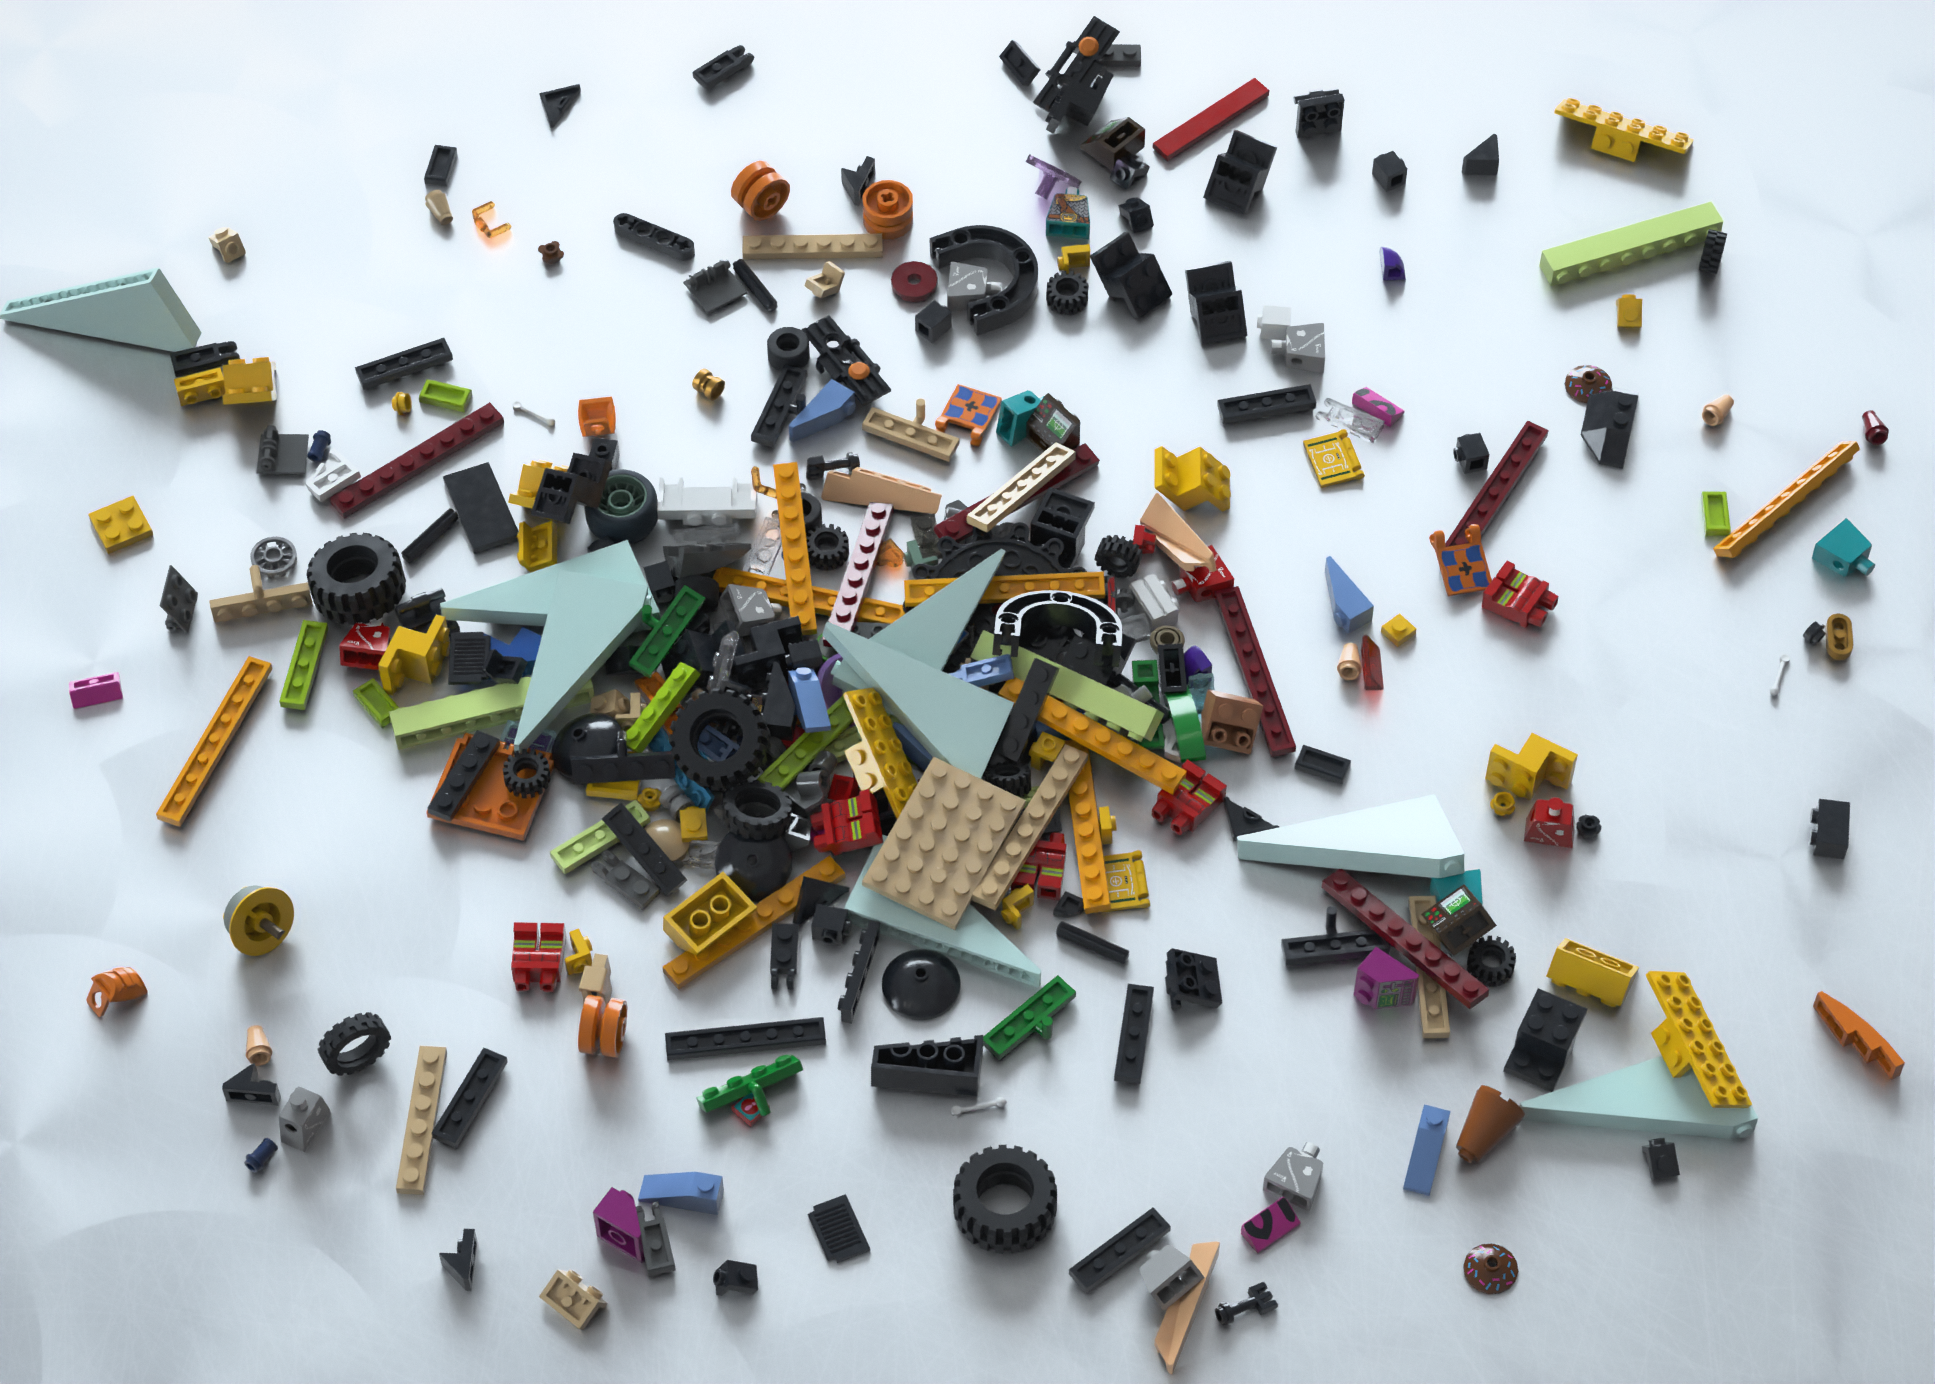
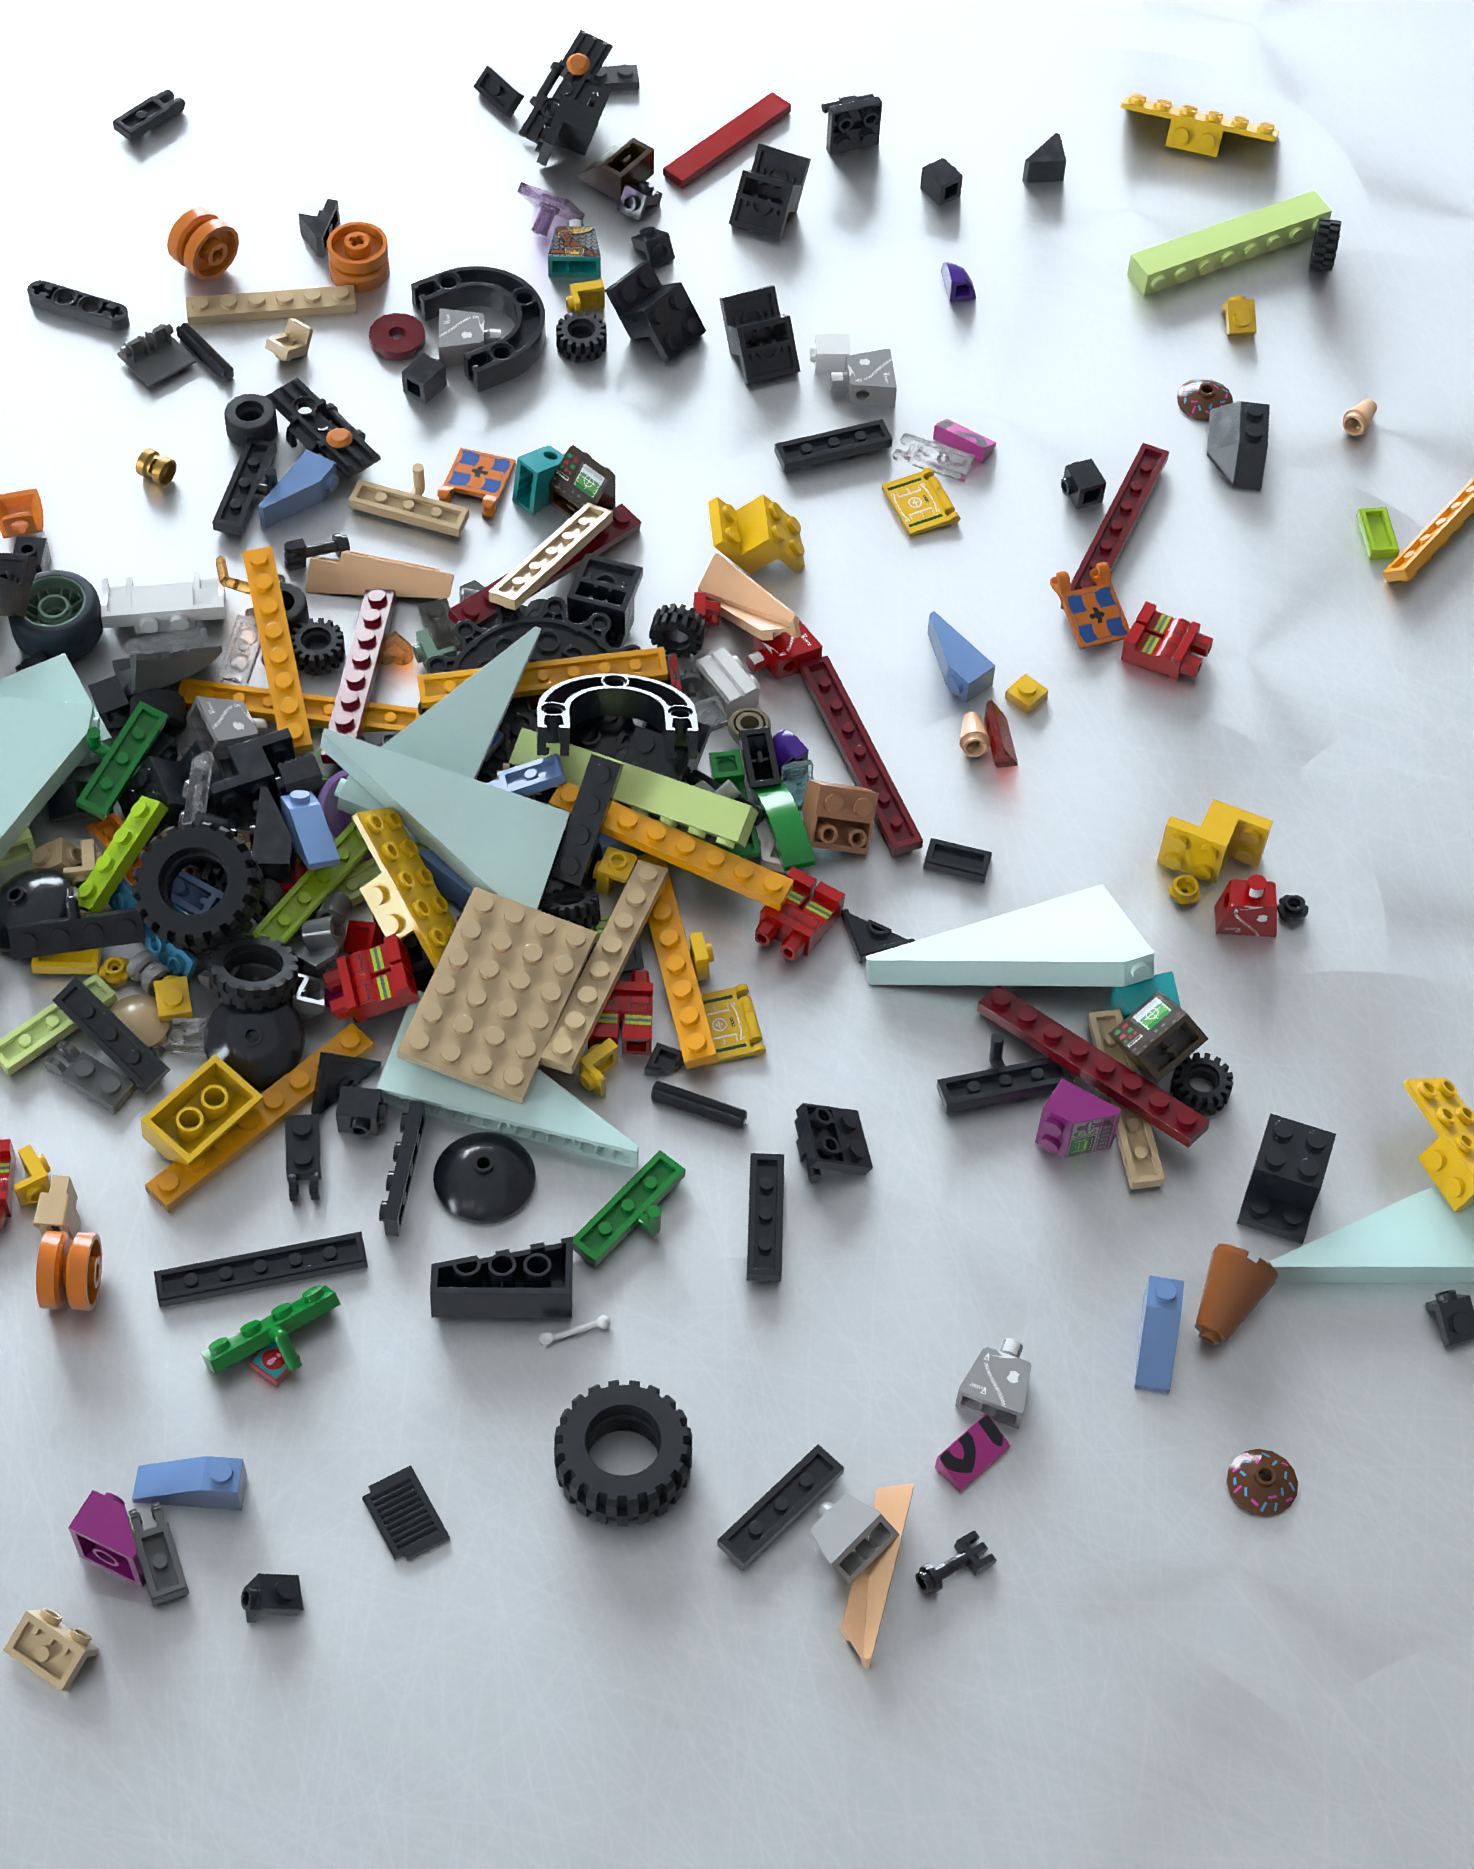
camera: 10 degrees left, 0 degrees up
yellow slope [1546,938,1639,1007] -> none

